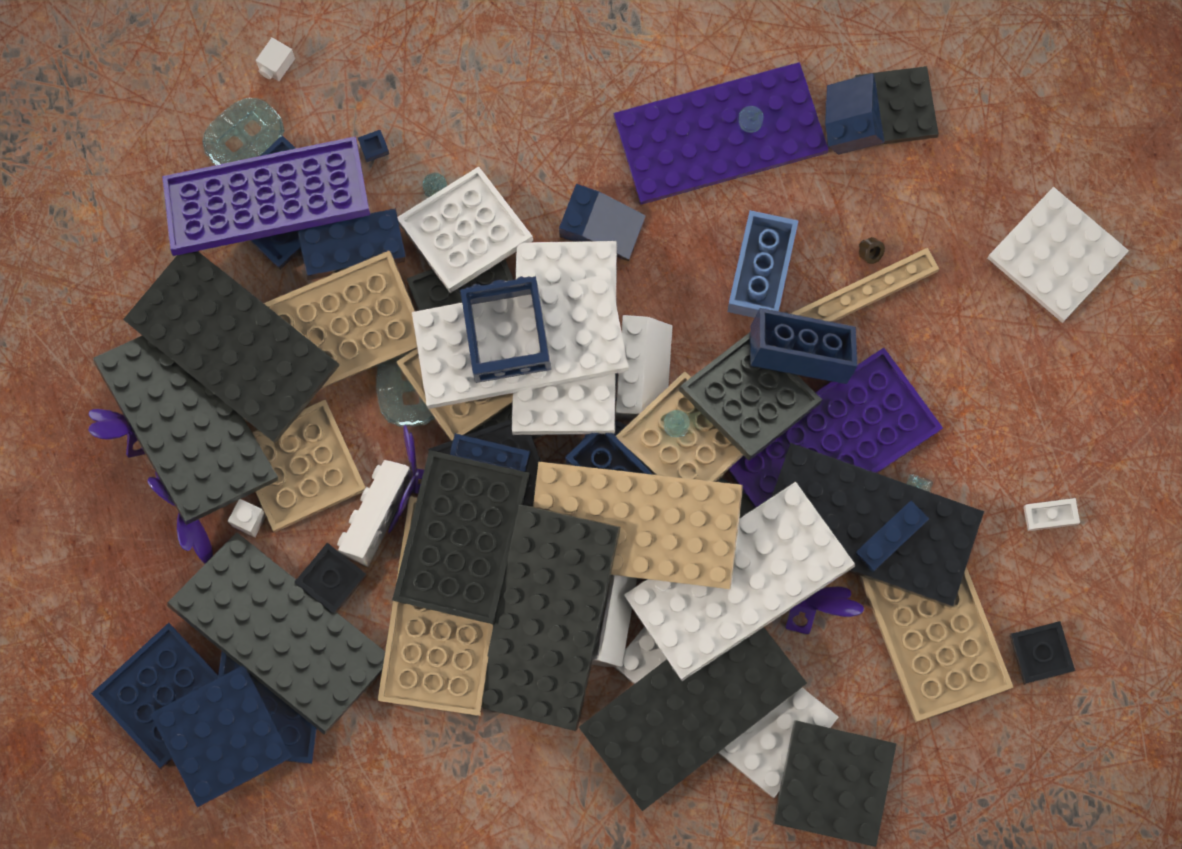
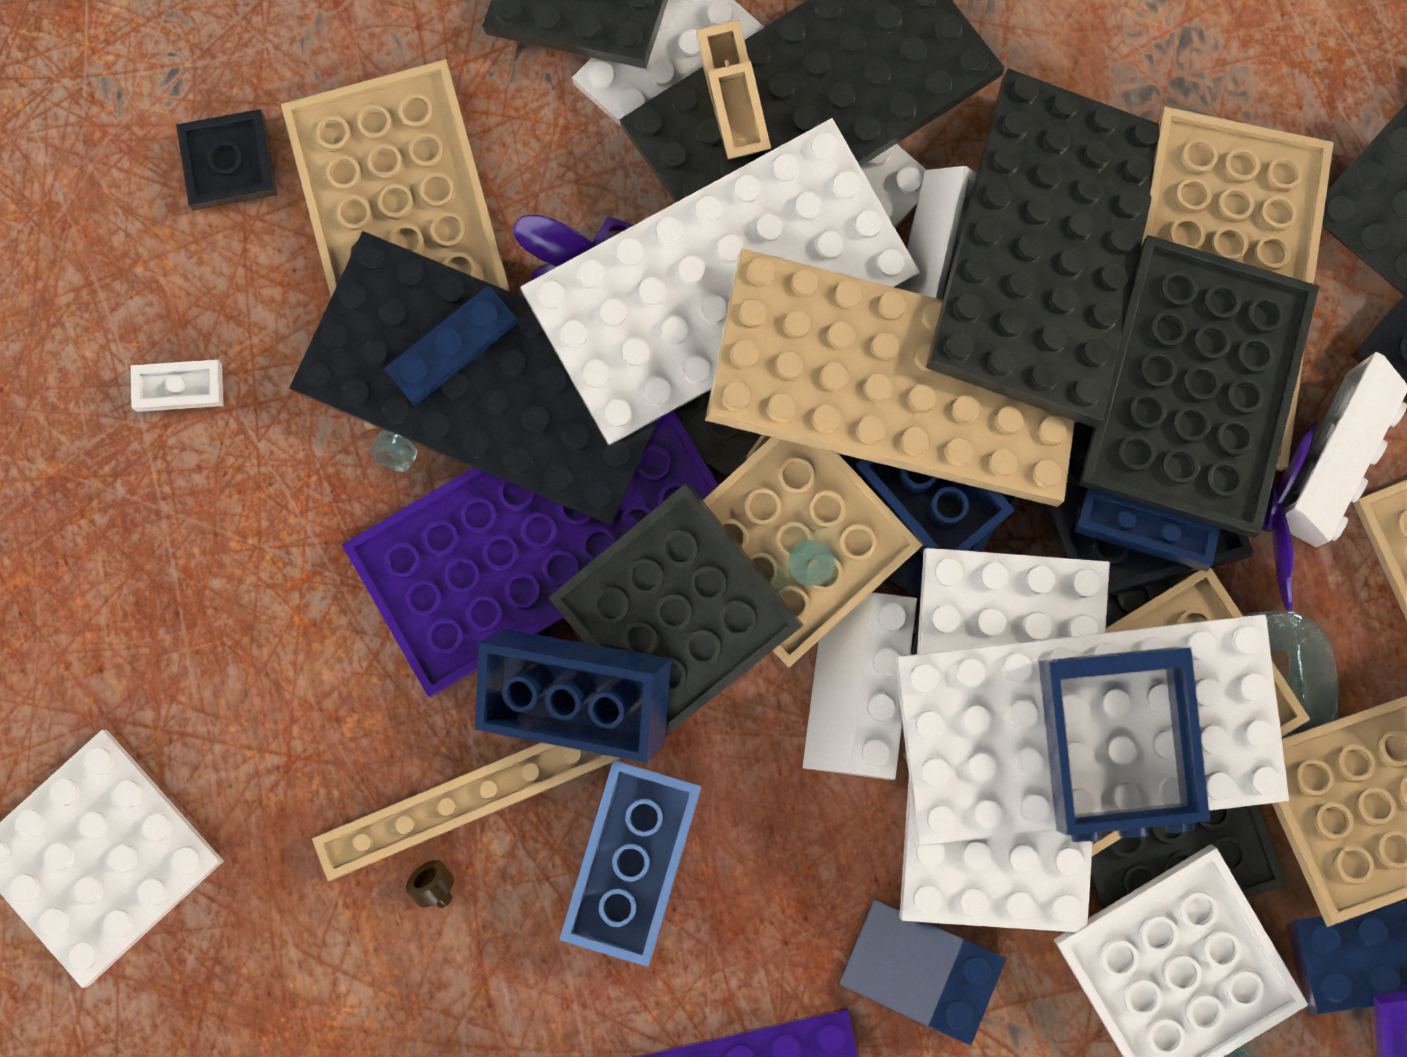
camera: 175 degrees left, 5 degrees up
none -> tan slope [695,20,771,160]

